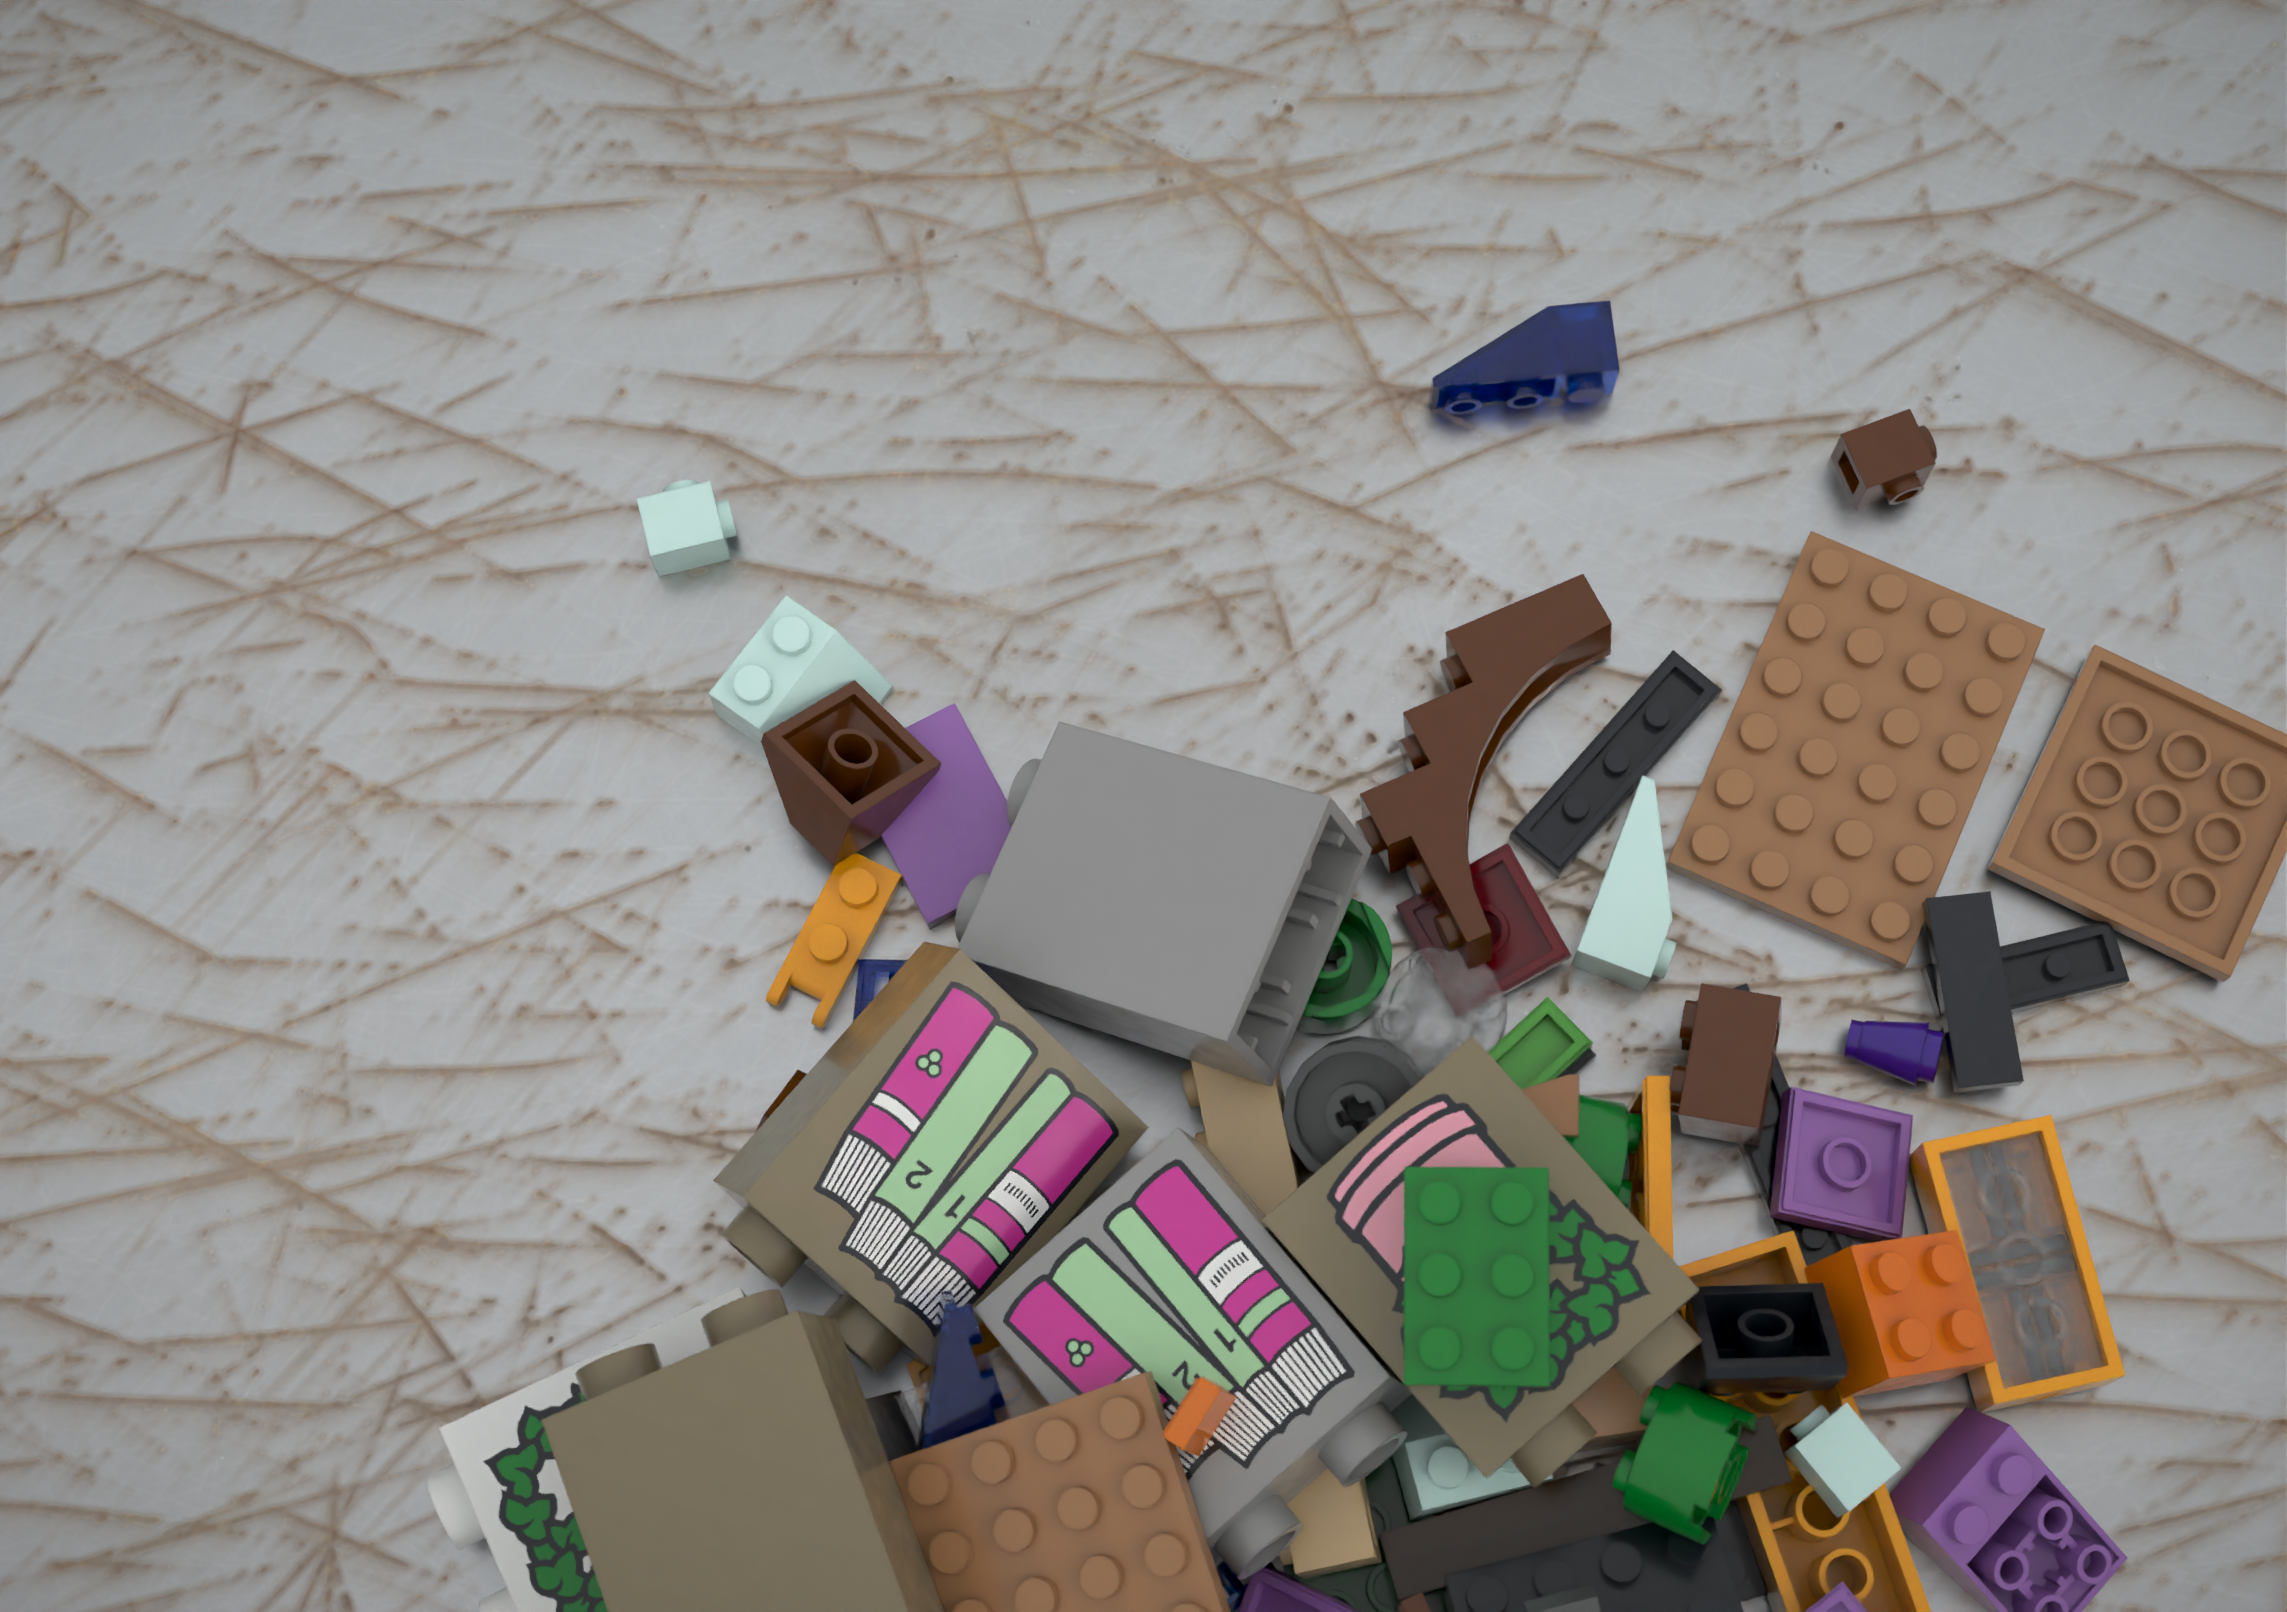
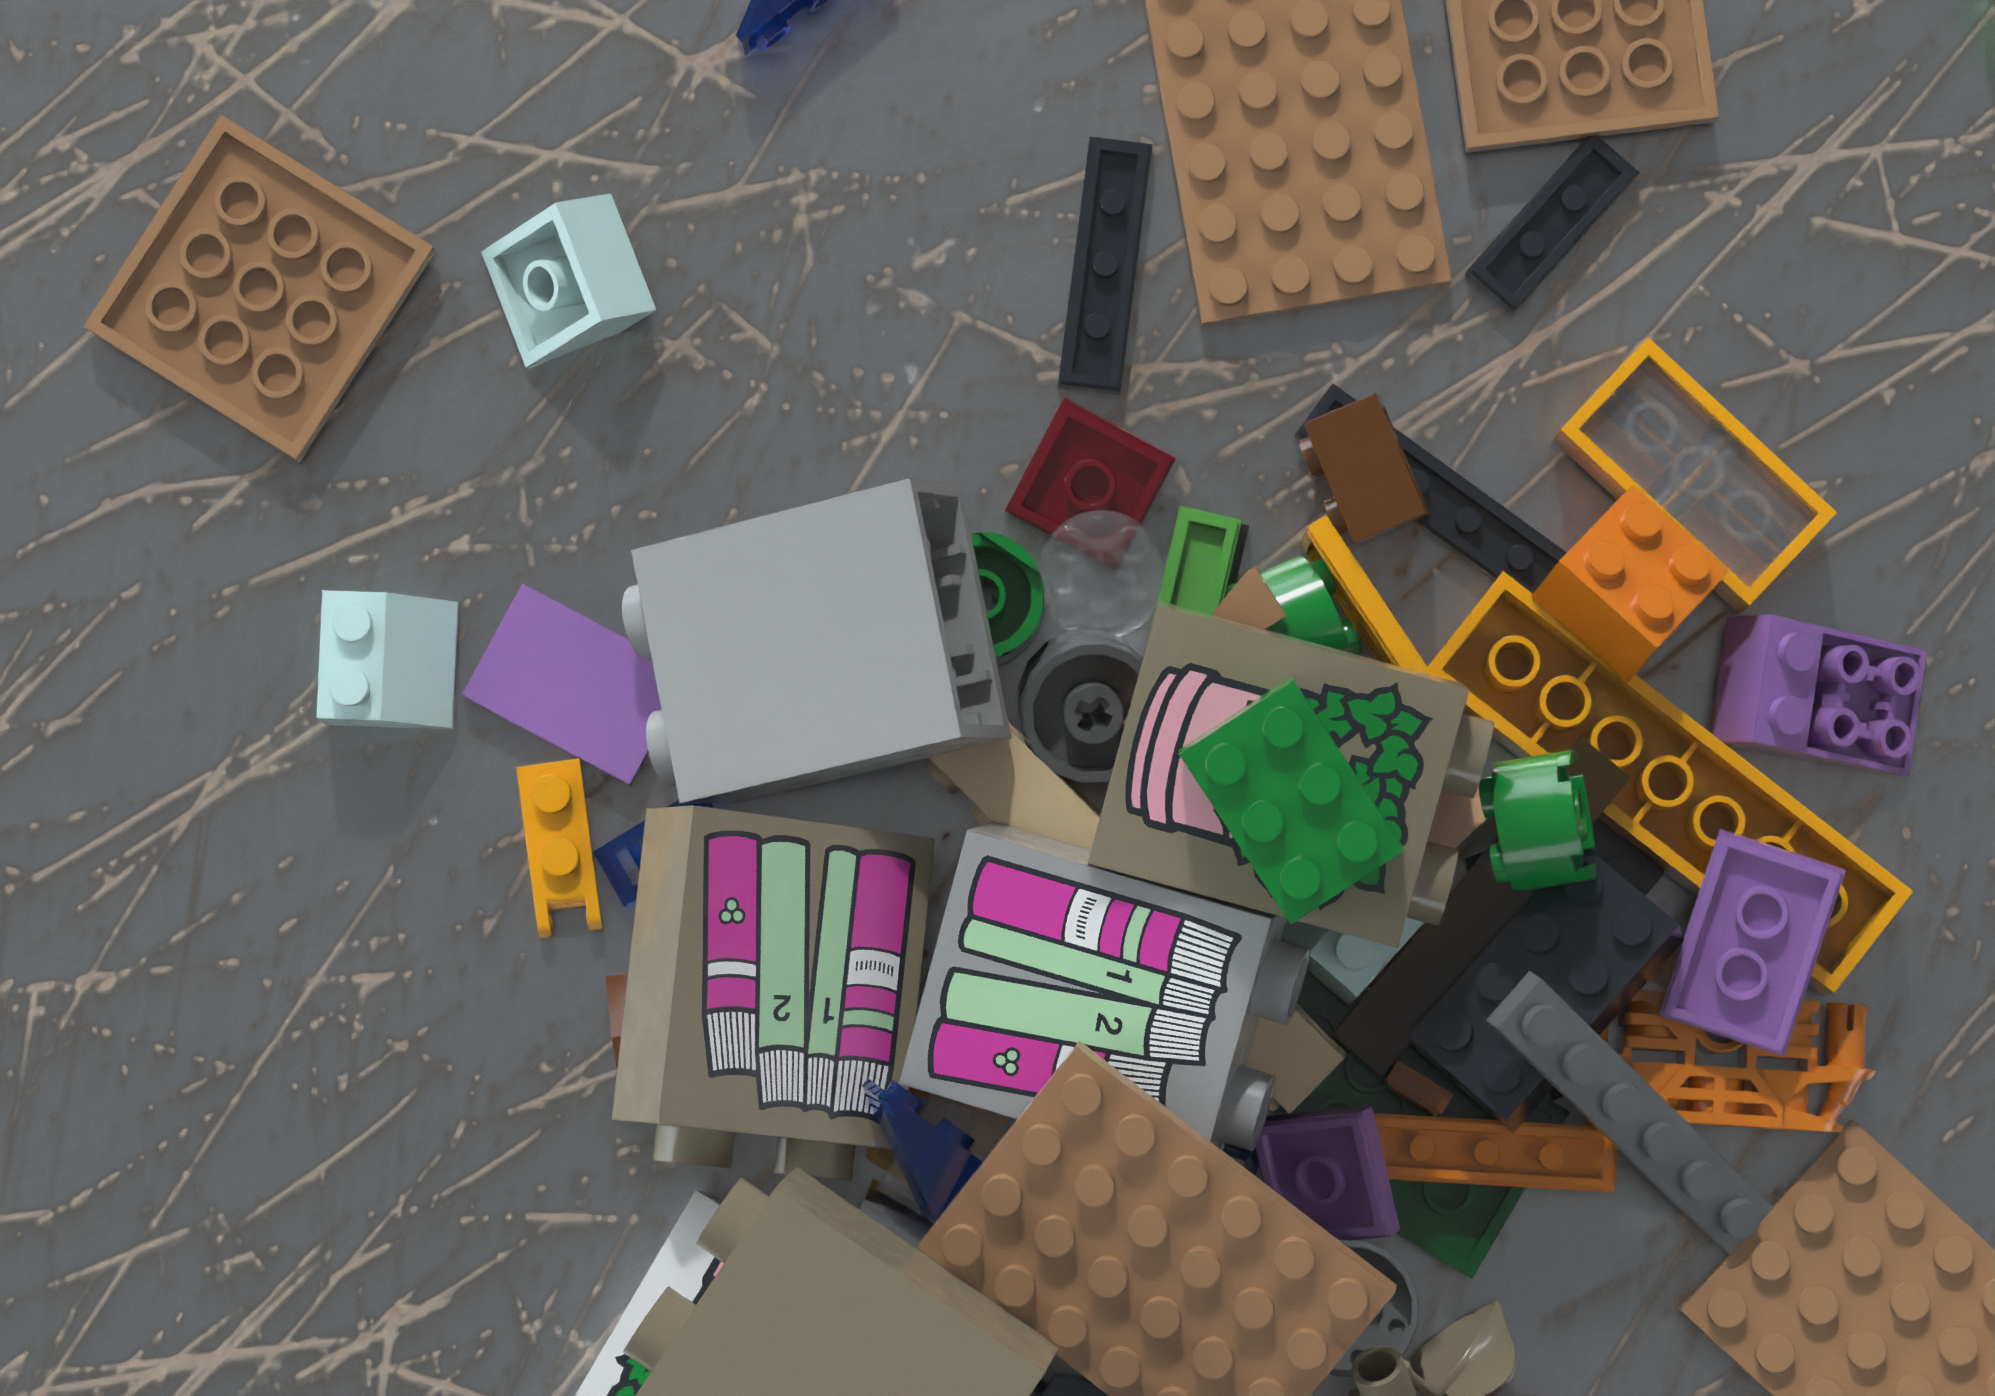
camera: 30 degrees left, 10 degrees up
light aqua brick [637,480,737,577] -> none
reddish brown slope [761,680,942,867] -> none
orange tile [1163,1376,1237,1456] -> none
reddish brown arch [1355,574,1612,970] -> none
light aqua slope [1571,775,1677,992] -> none
black slope [1684,1283,1848,1396] -> none
medium lavender tile [1770,1087,1913,1242] -> none
light aqua brick [1784,1403,1901,1518] -> none
dark purple cone [1844,1019,1944,1086] -> none
black tile [1922,891,2024,1093] -> none
none -> medium nougat plate [83,114,436,463]
none -> light aqua slope [481,193,656,368]

